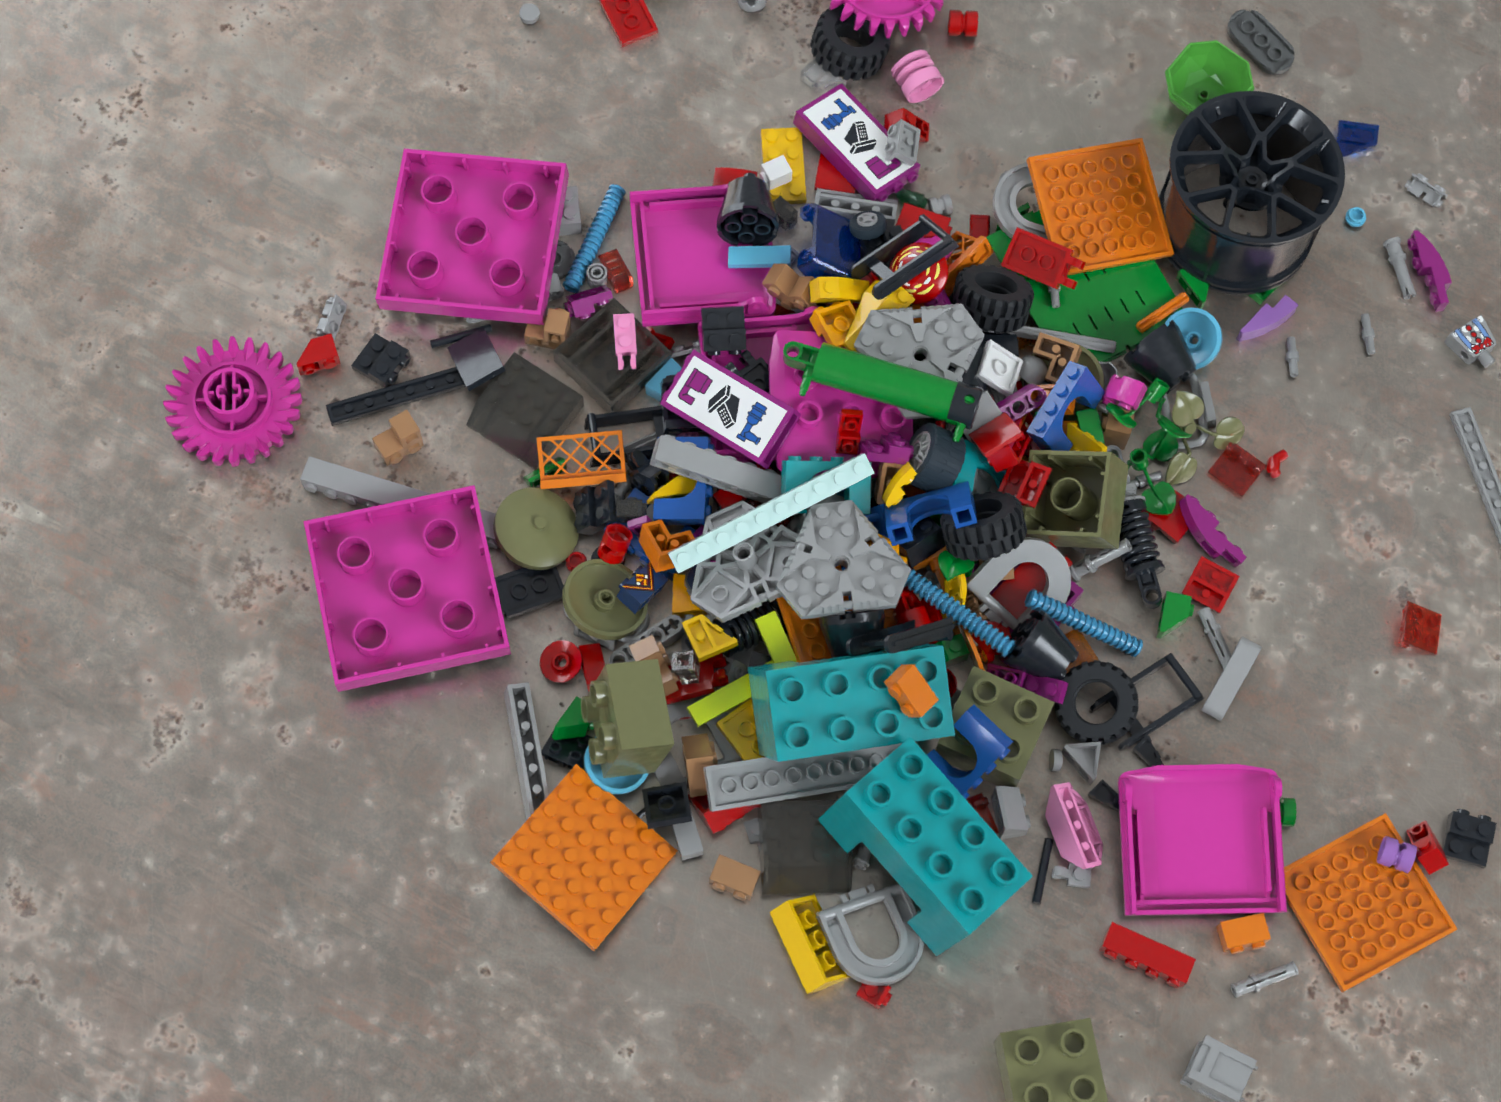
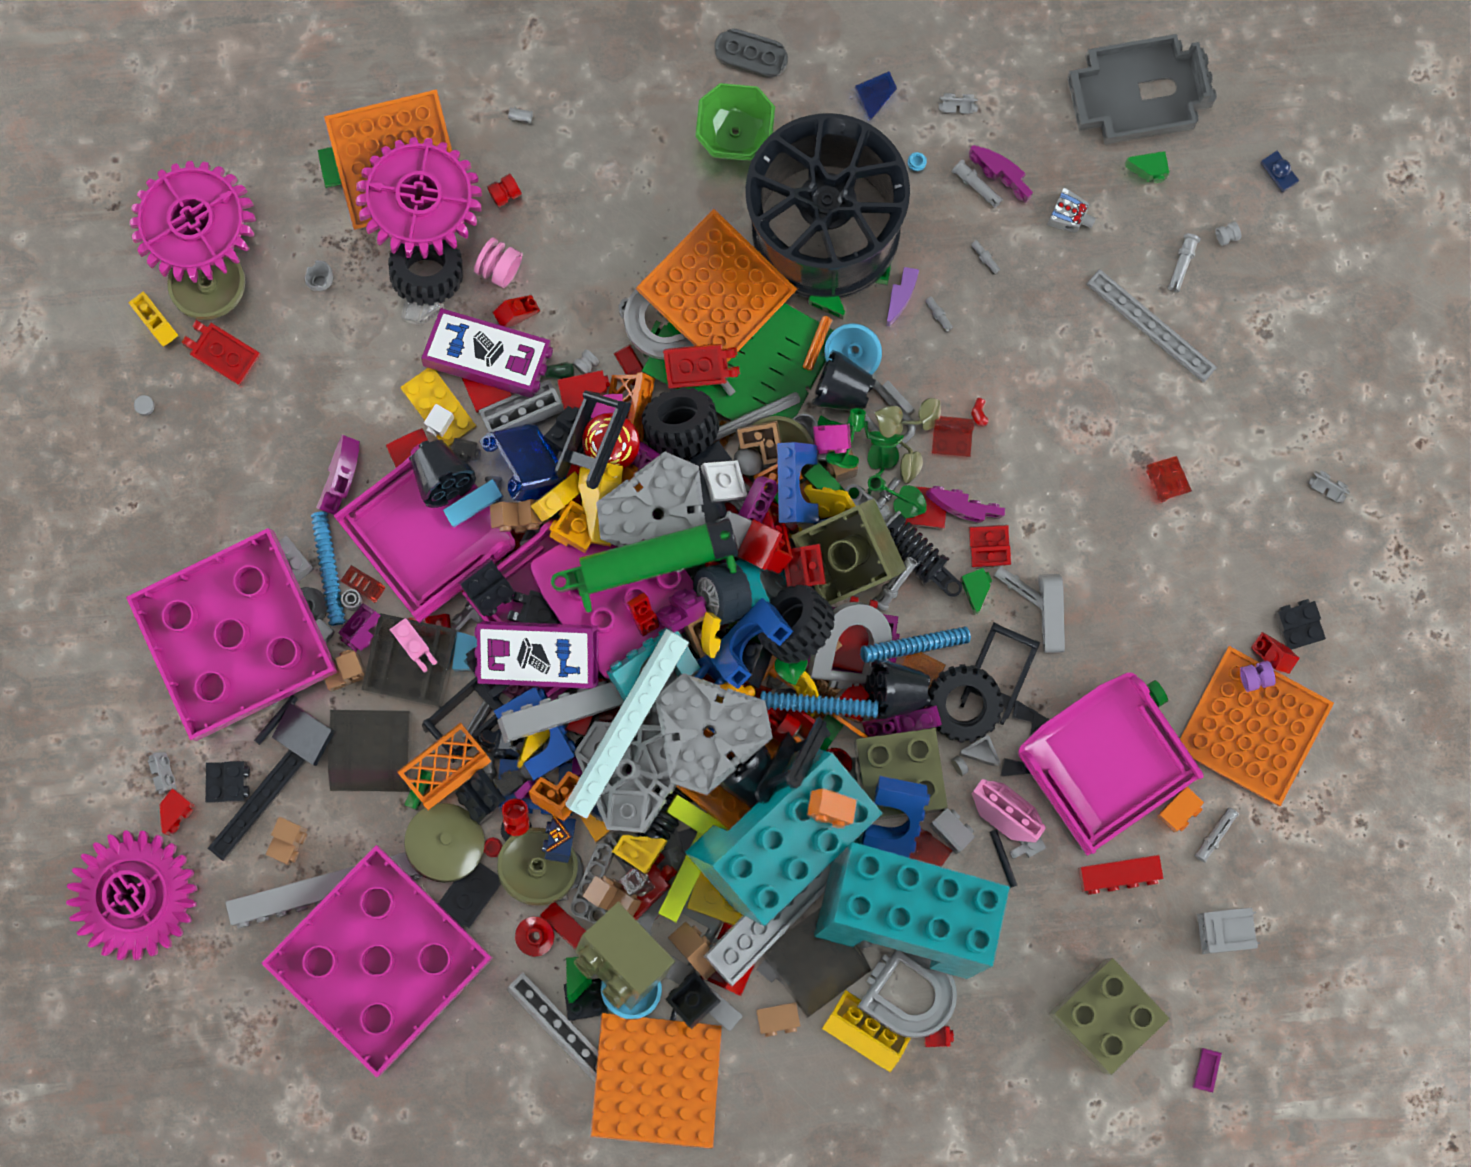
camera: 30 degrees left, 10 degrees up
black wheel [849,211,887,240] -> none
light grey bracket [885,119,921,166] -> none
none -> magenta slope [316,434,360,515]

